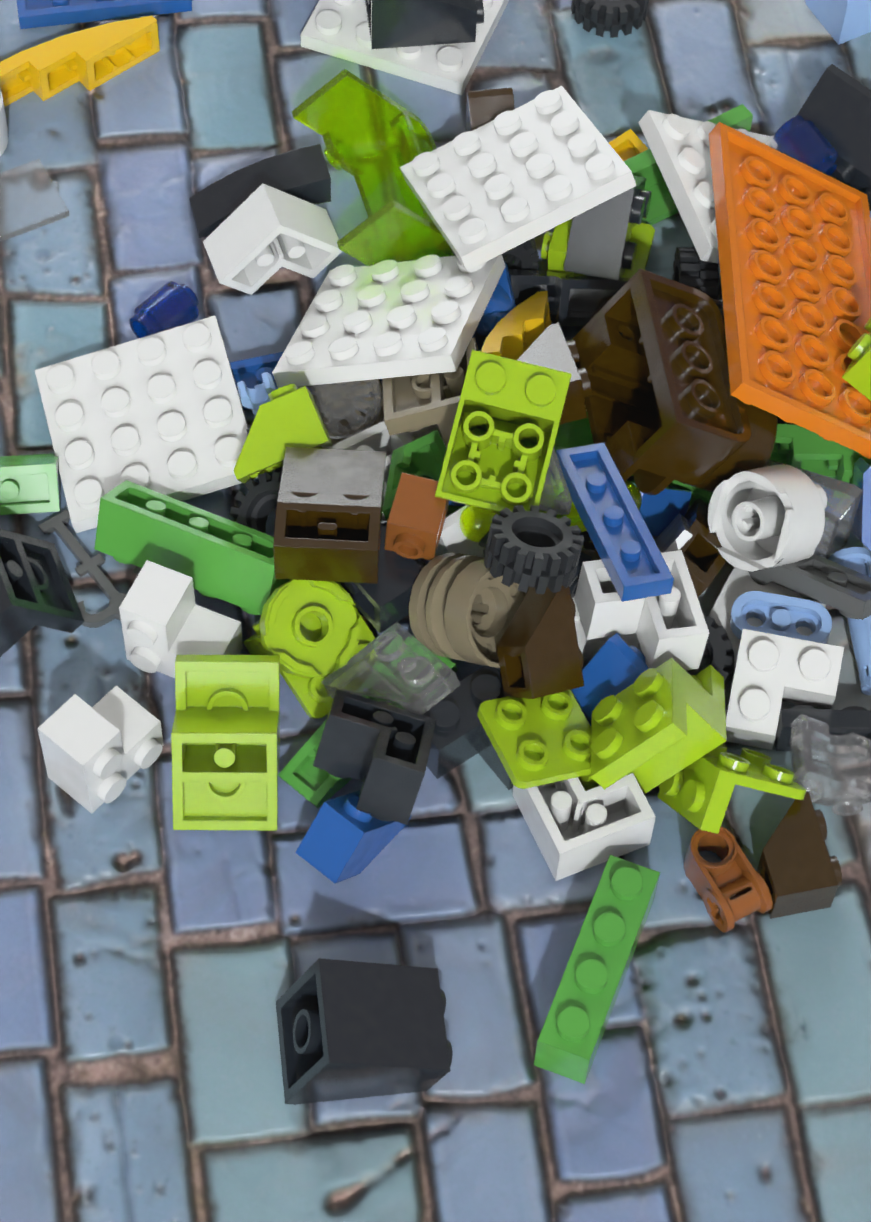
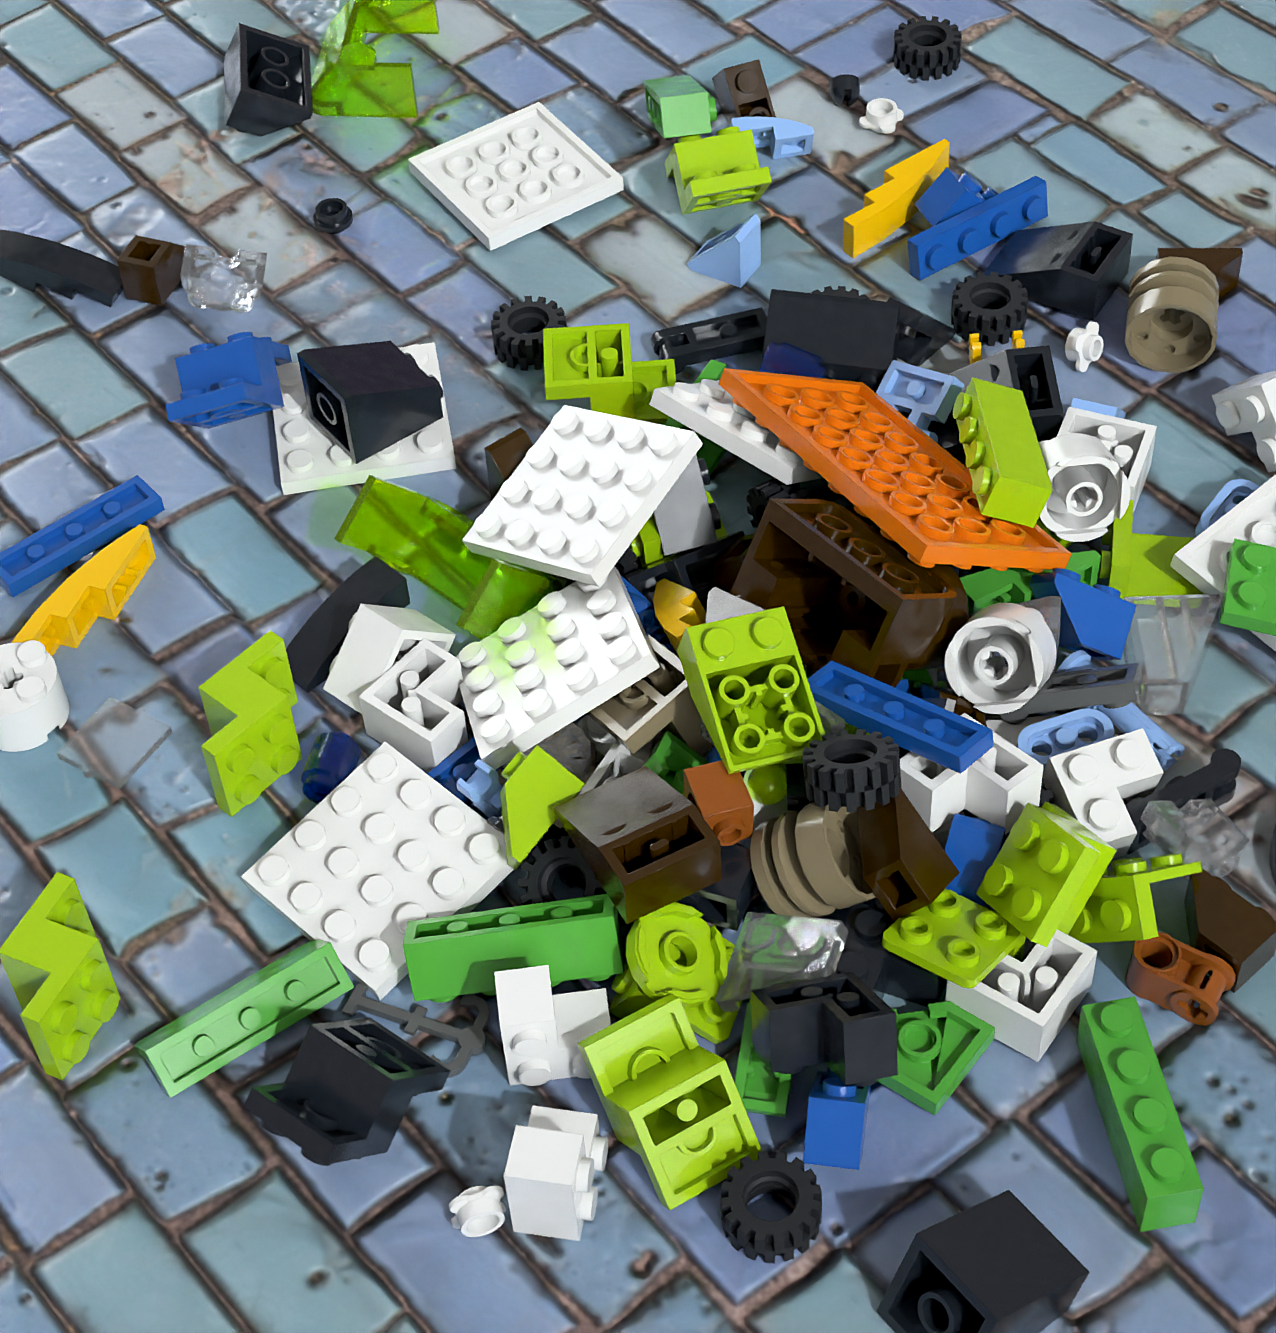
camera: 25 degrees left, 10 degrees down
none -> lime bracket [198,630,303,817]
none -> white brick [359,638,468,773]
none -> white plate [449,1186,506,1237]
none -> lime bracket [543,323,676,425]
none -> black plate [650,307,767,374]
none -> black tyre [720,1151,822,1263]
none -> bright green plate [878,1001,995,1116]

